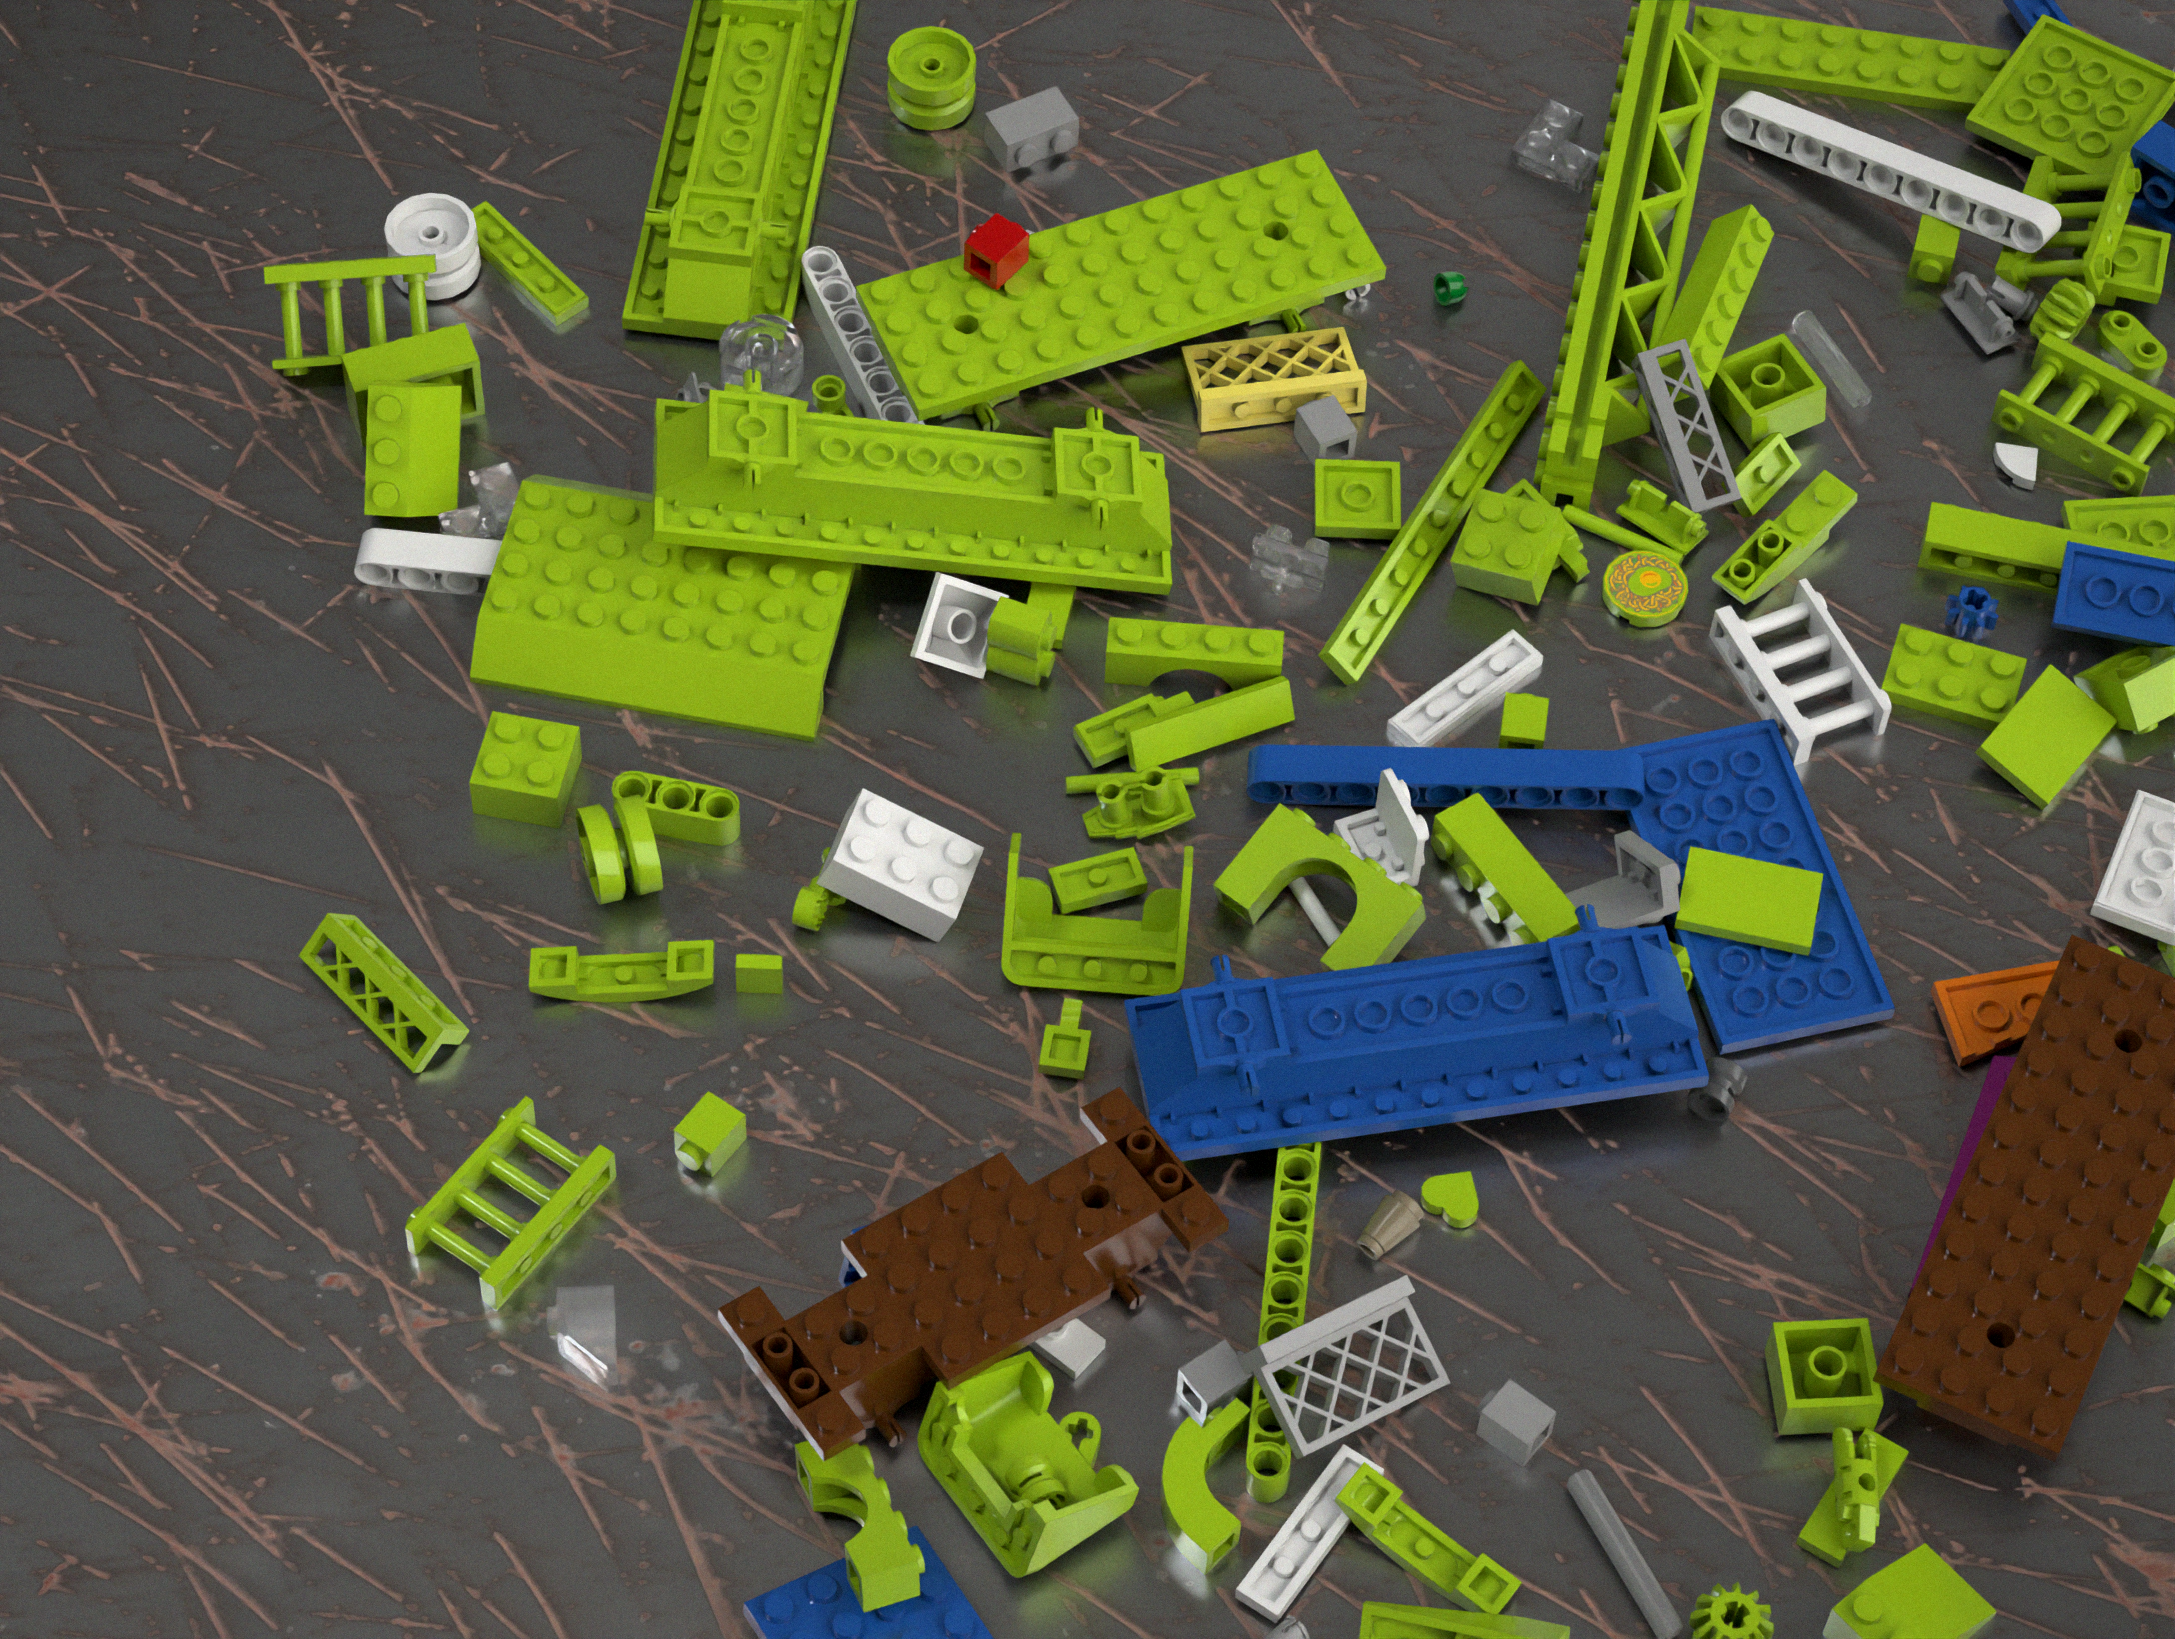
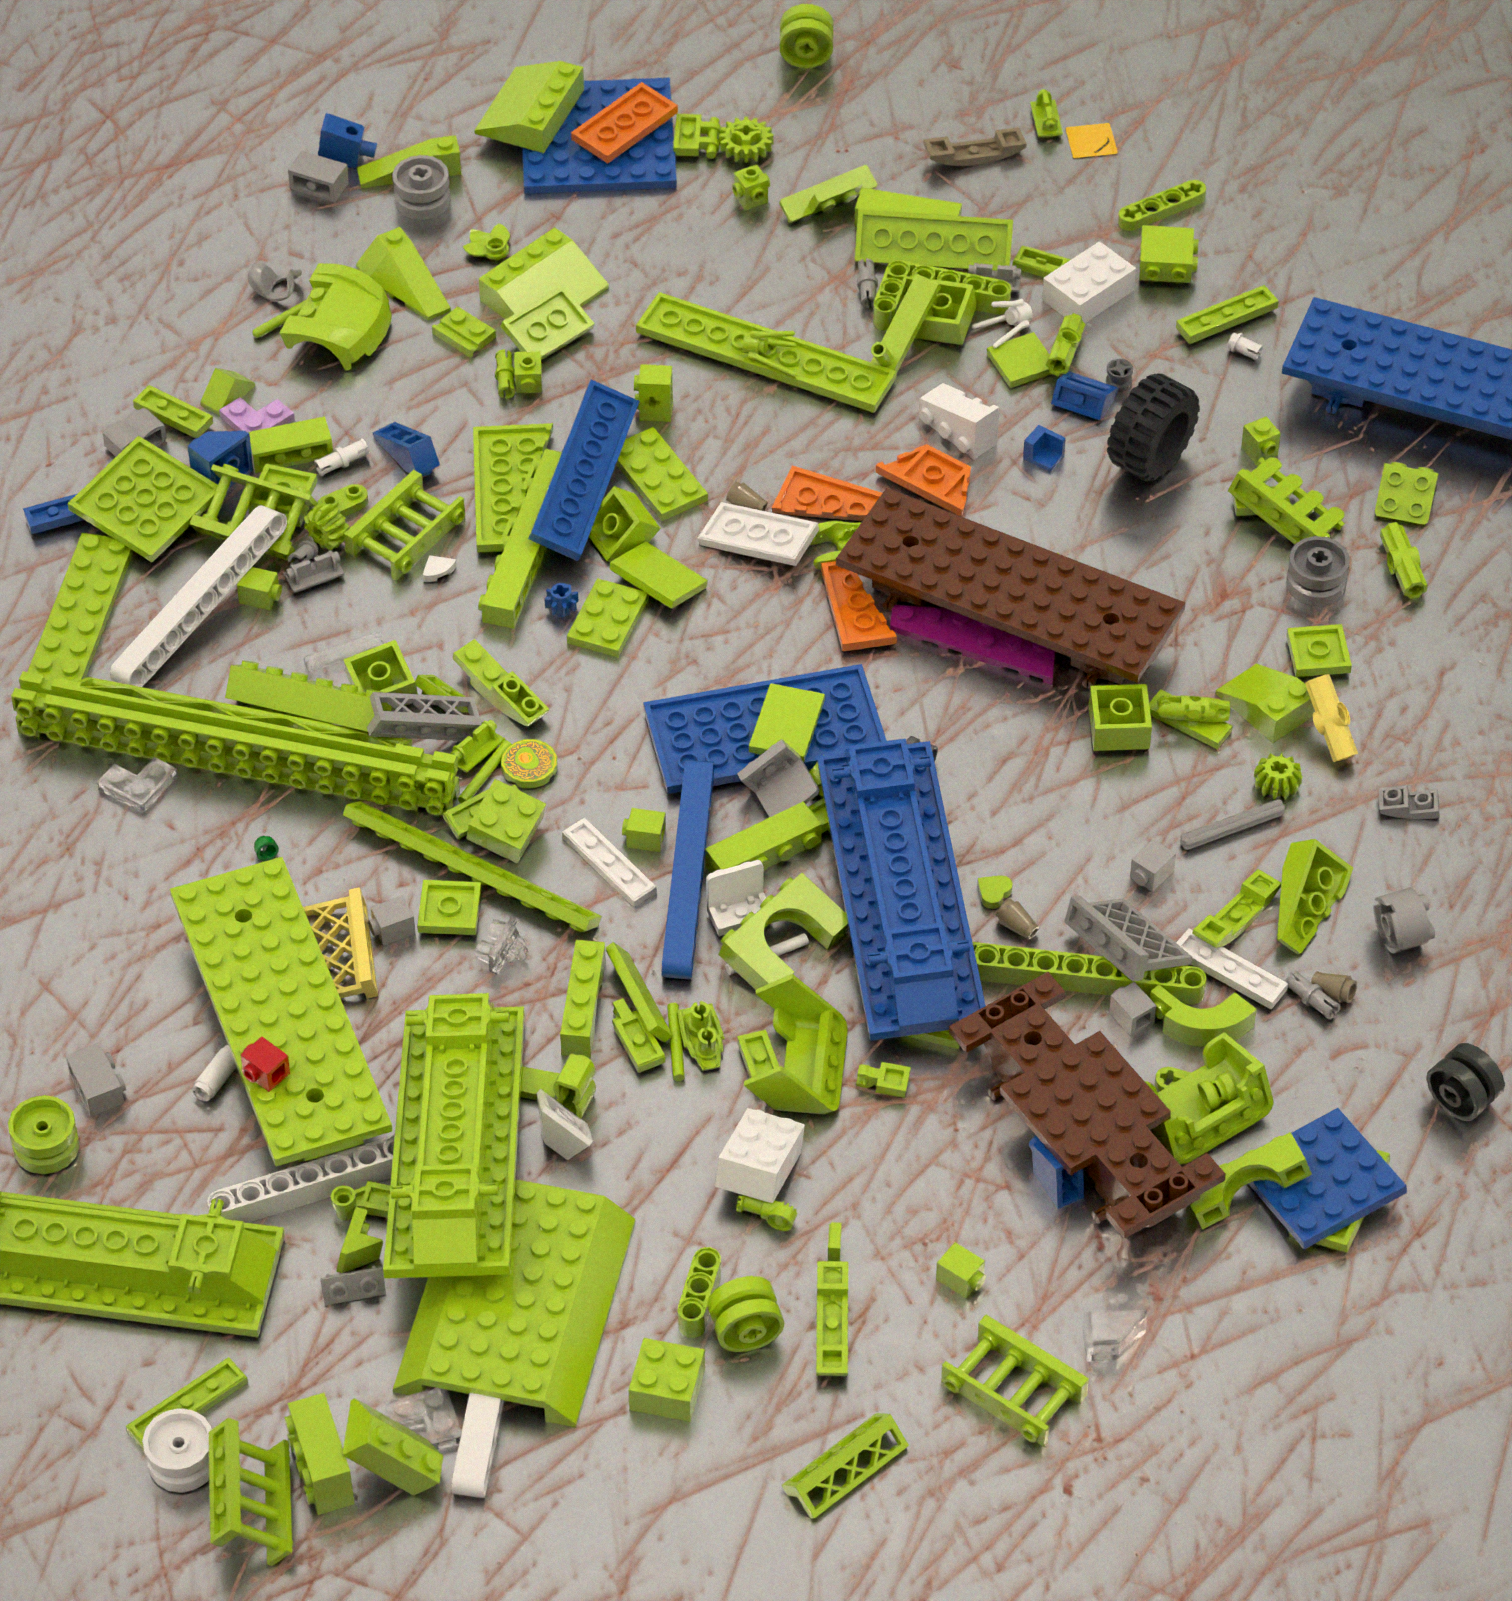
camera: 85 degrees left, 5 degrees down
clear brick [719,314,804,399] -> none
white fence [1709,578,1892,766] -> none

